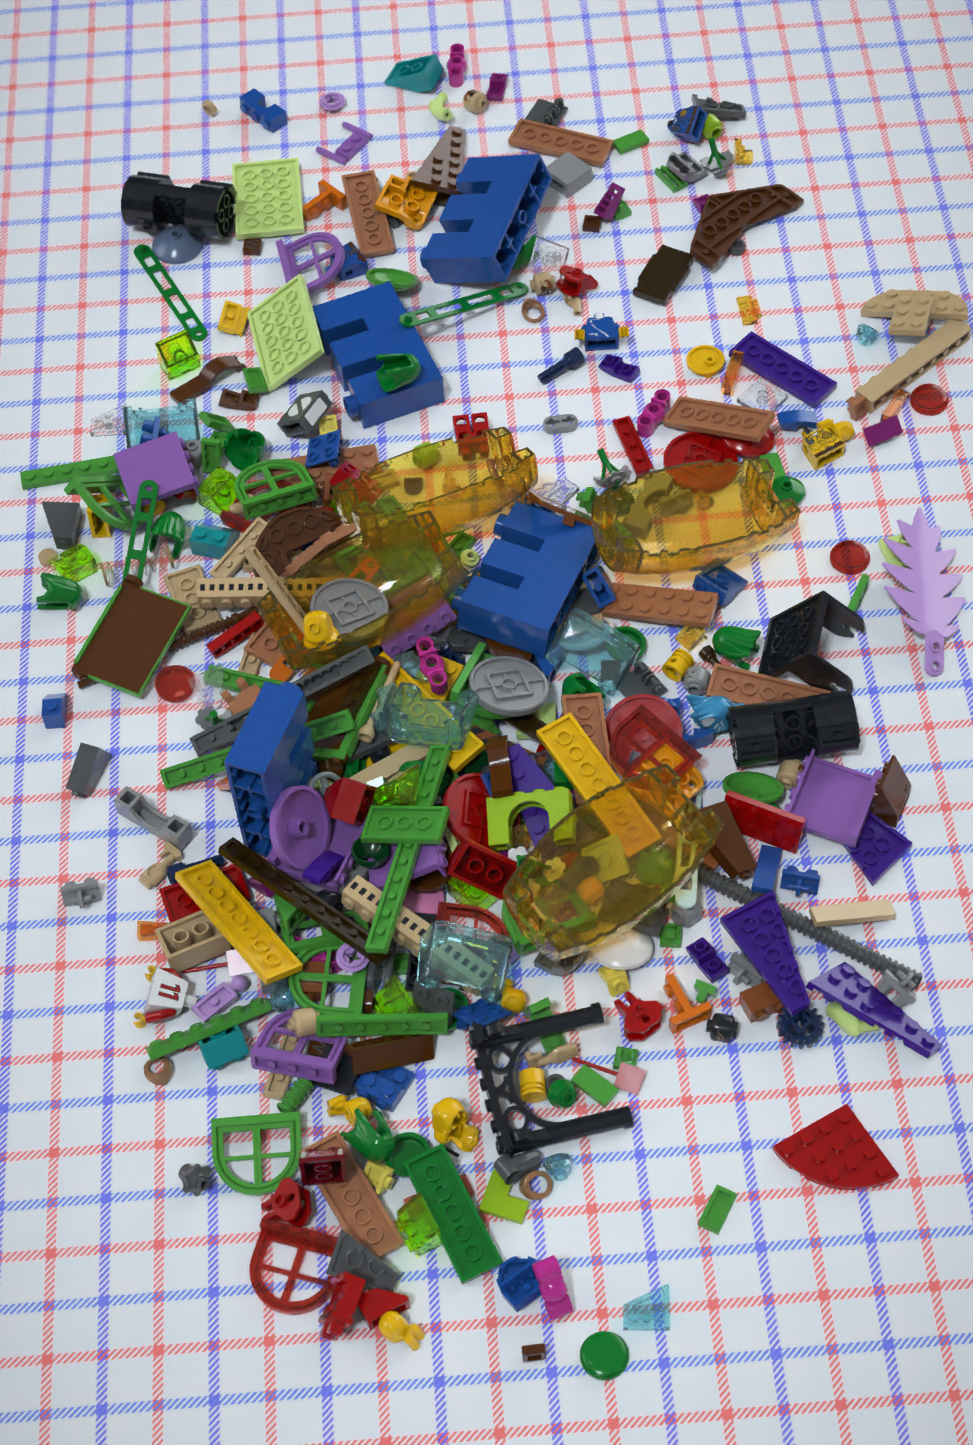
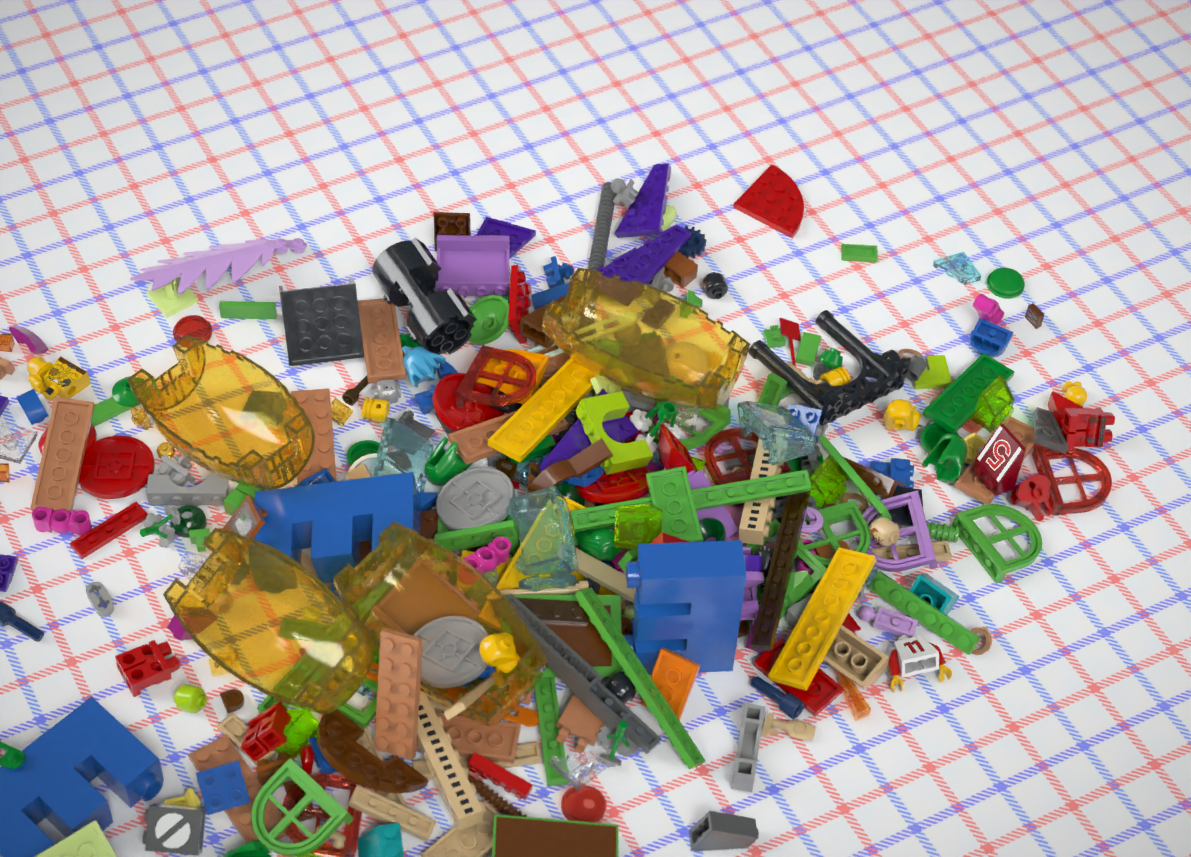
camera: 120 degrees left, 5 degrees down
light grey hips [60,877,102,909] -> none
dark grey rock [178,1163,212,1196] -> none
yellow piece [327,1095,372,1128] -> none
green hair [376,353,421,392] -> none
clear light blue cone [543,1153,573,1181] -> none
red hinge [613,991,663,1042] -> none
orange bracket [663,973,712,1035] -> none
green hair [712,626,761,670] -> none
tan tile [809,899,896,927] -> none

